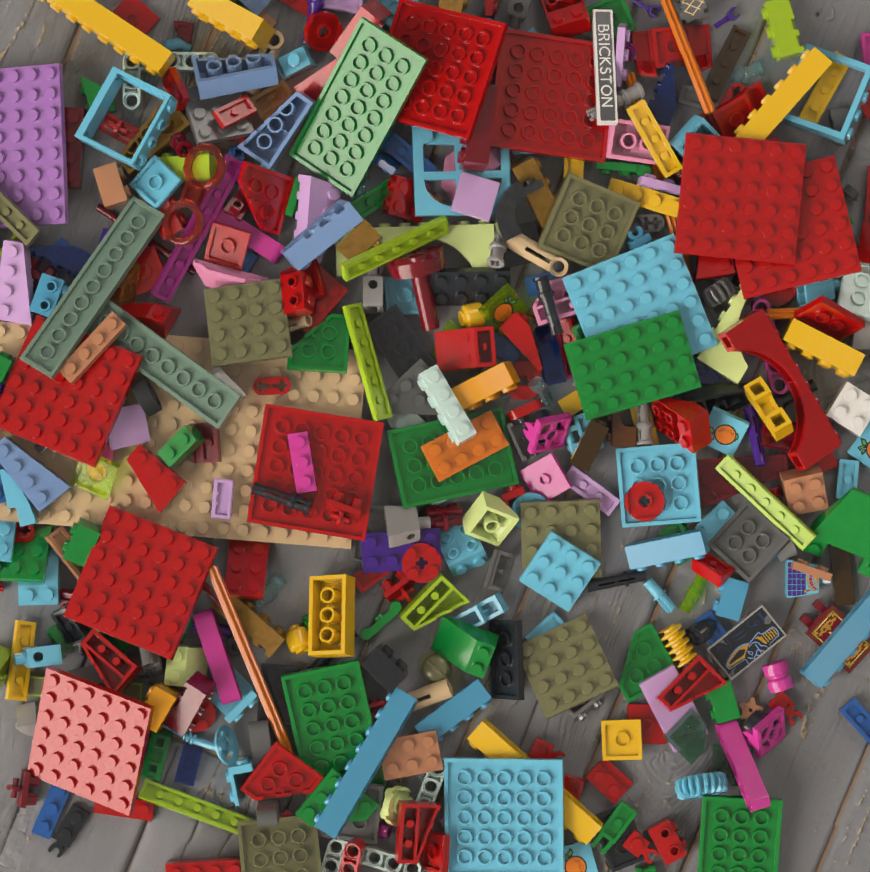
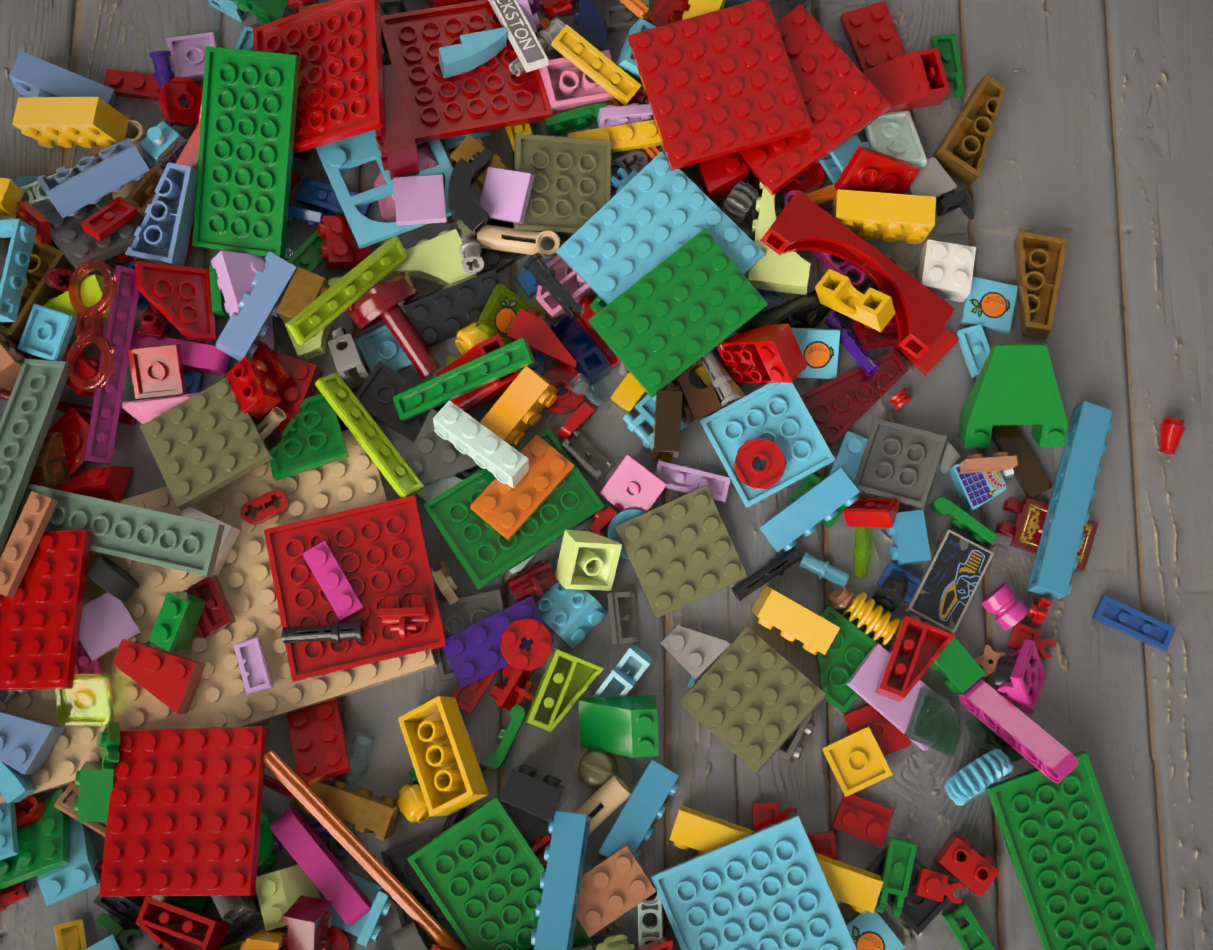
camera: 20 degrees left, 10 degrees down
dark red tile [174,20,194,43] -> none
light grey torso [384,506,431,548] -> none
black plate [489,619,524,701] -> none
medium azure plate [519,530,601,612] -> none
dark pink piece [523,409,572,454] -> none
lime tile [715,453,817,551] -> none
nougat brick [779,464,829,515] -> none
none -> green plate [96,721,120,771]
none -> green plate [393,338,535,421]
none -> tan plate [431,560,459,605]
none -> medium azure slope [439,27,508,78]
none -> lavender tile [479,167,535,224]
none -> light grey wing [661,625,731,680]
none -> yellow wedge [751,585,840,655]
none -> nougat plate [828,587,853,610]
none -> green hinge [931,497,997,546]
none -> red plate [1028,596,1052,627]

